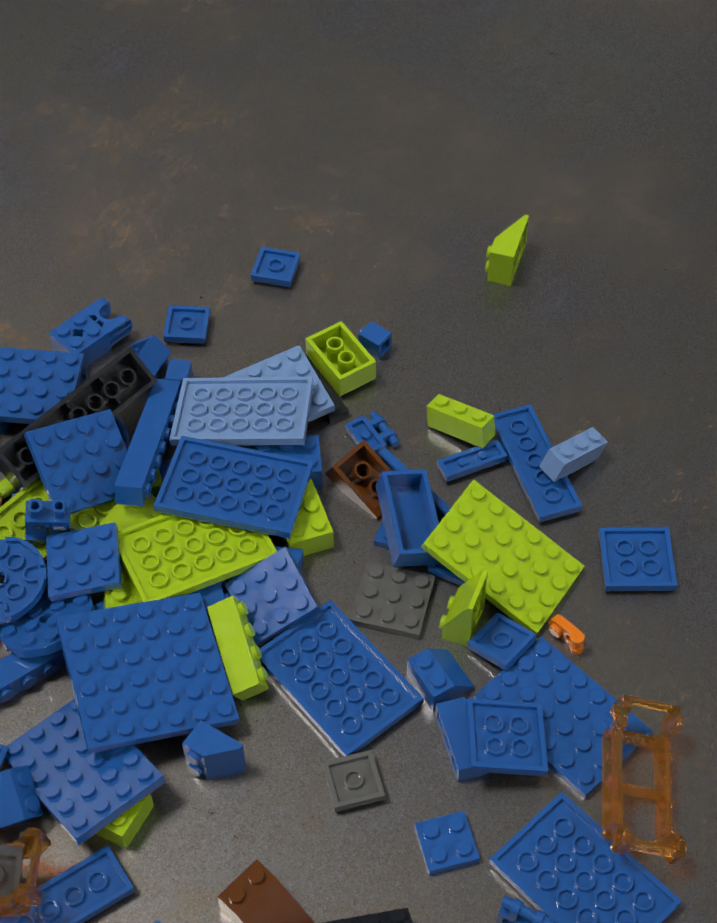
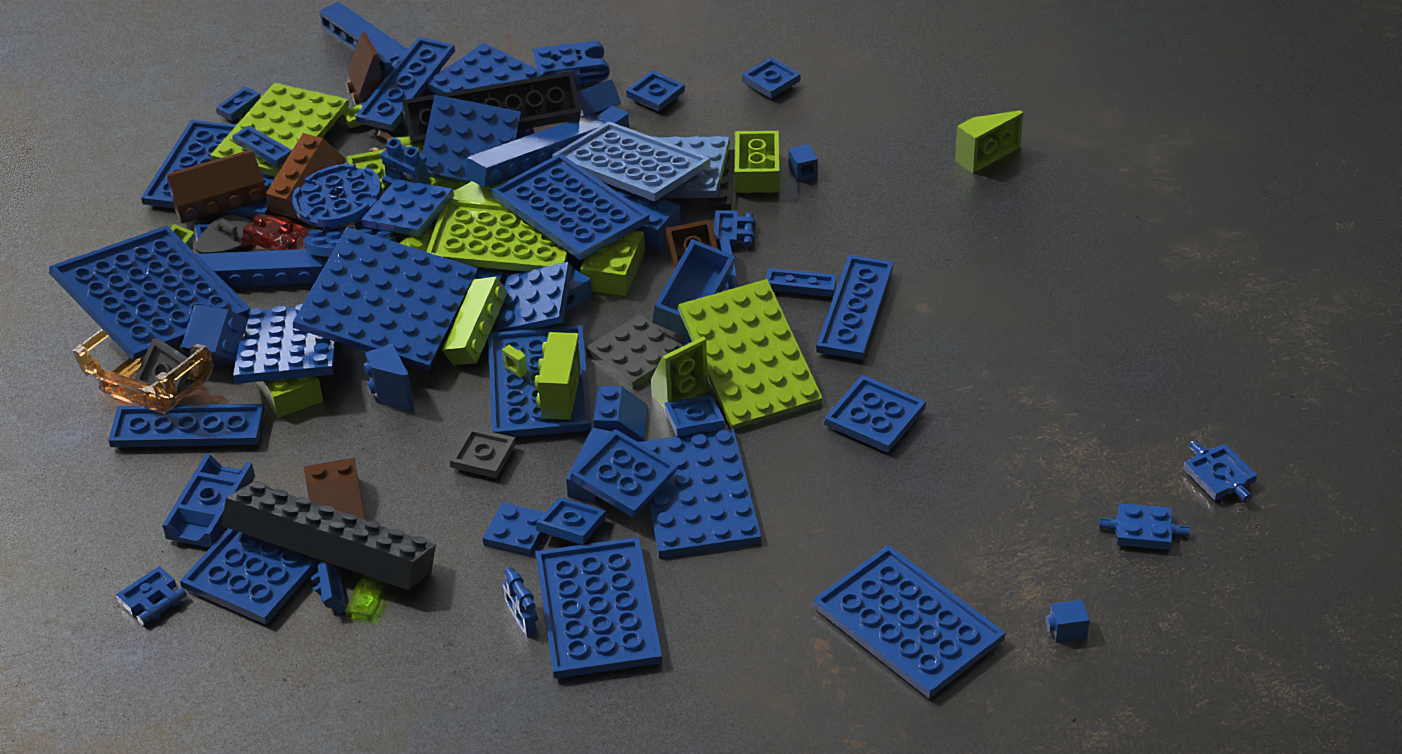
camera: 35 degrees right, 10 degrees down
lime brick [426,394,495,448] -> none
medium blue brick [539,427,608,482] -> none
orange plate [549,614,585,655] -> none
clear orange windscreen [602,694,687,864] -> none
none -> lime plate [502,345,527,378]
none -> lime brick [535,332,581,420]
none -> blue plate [536,497,606,545]

